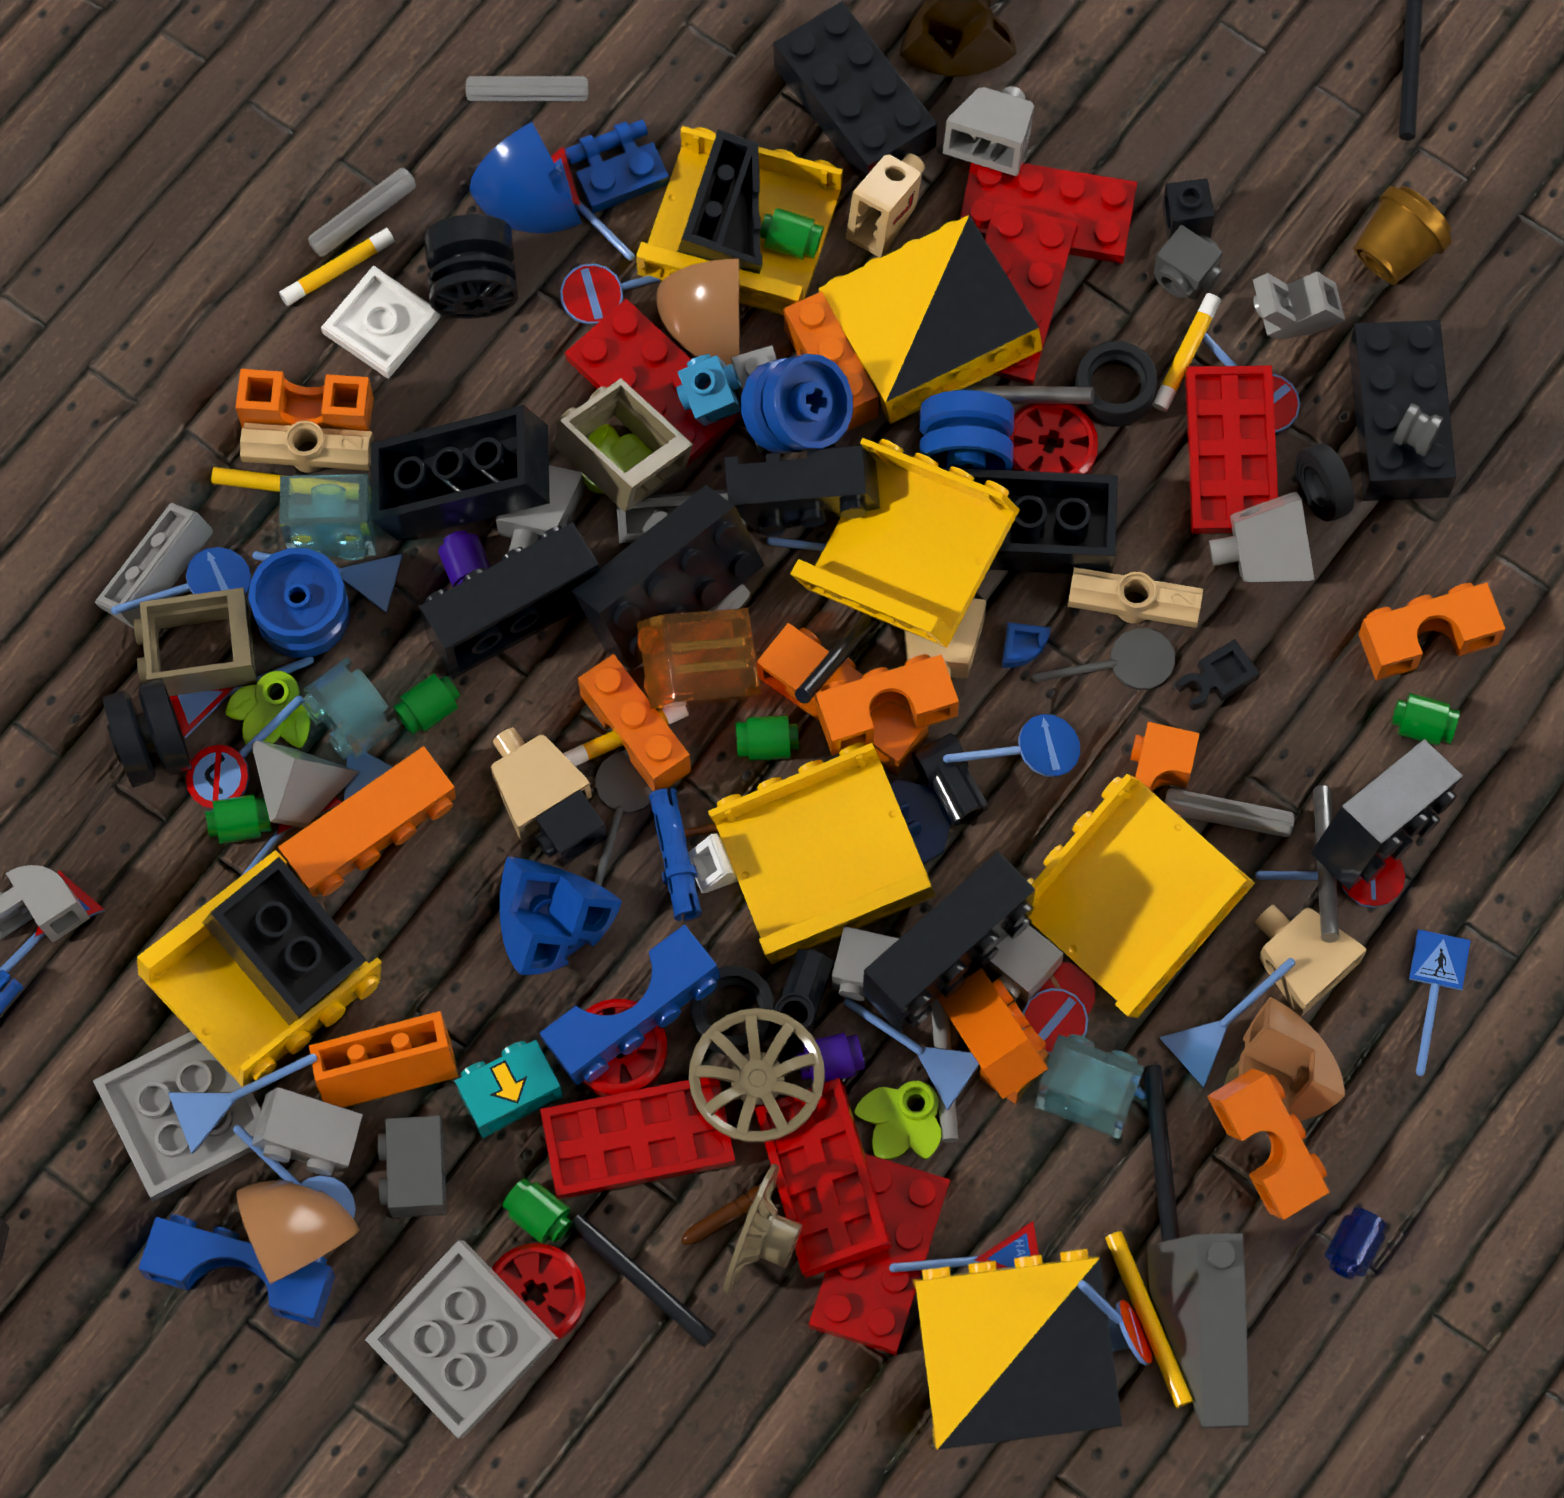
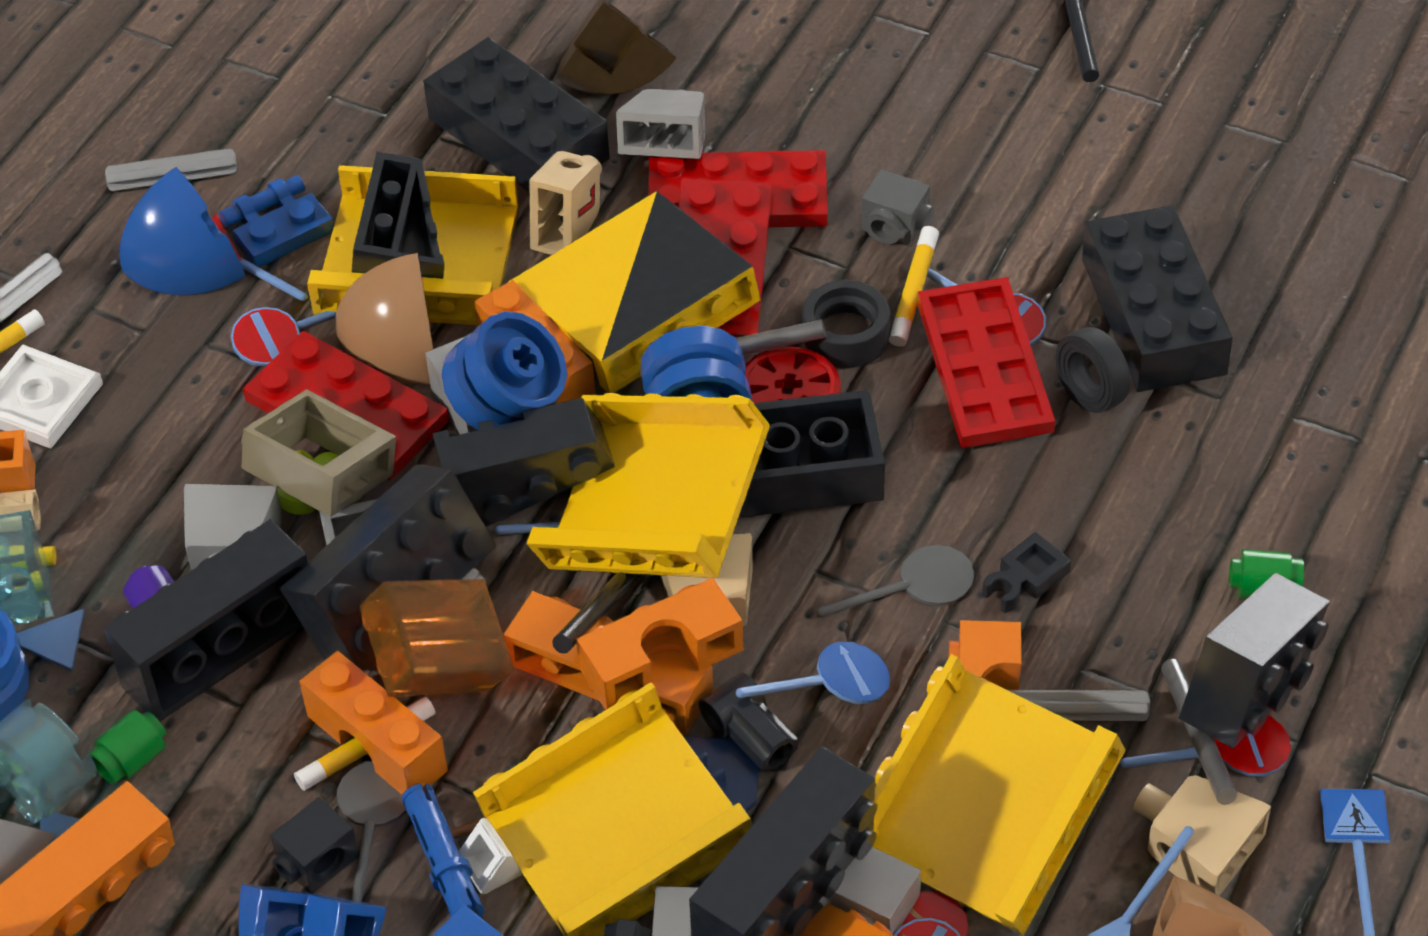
camera: 10 degrees left, 20 degrees down
black brick [371,405,550,540] -> none
black wheel [424,214,518,319] -> none
tan torso [491,727,592,841] -> none
dark azure brick [676,354,742,427] -> none
green brick [736,715,799,761] -> none
green brick [760,208,824,260] -> none
blue tile [1002,622,1050,668] -> none
tan piece [1068,567,1203,628] -> none
black brick [1162,178,1215,240] -> none
light grey torso [1209,492,1315,582] -> none
light grey brick [1253,271,1345,339] -> none
pearl gold piece [1353,186,1452,285] -> none
orange arch [1358,582,1505,681] -> none
dark grey wheel [1393,403,1444,457] -> none

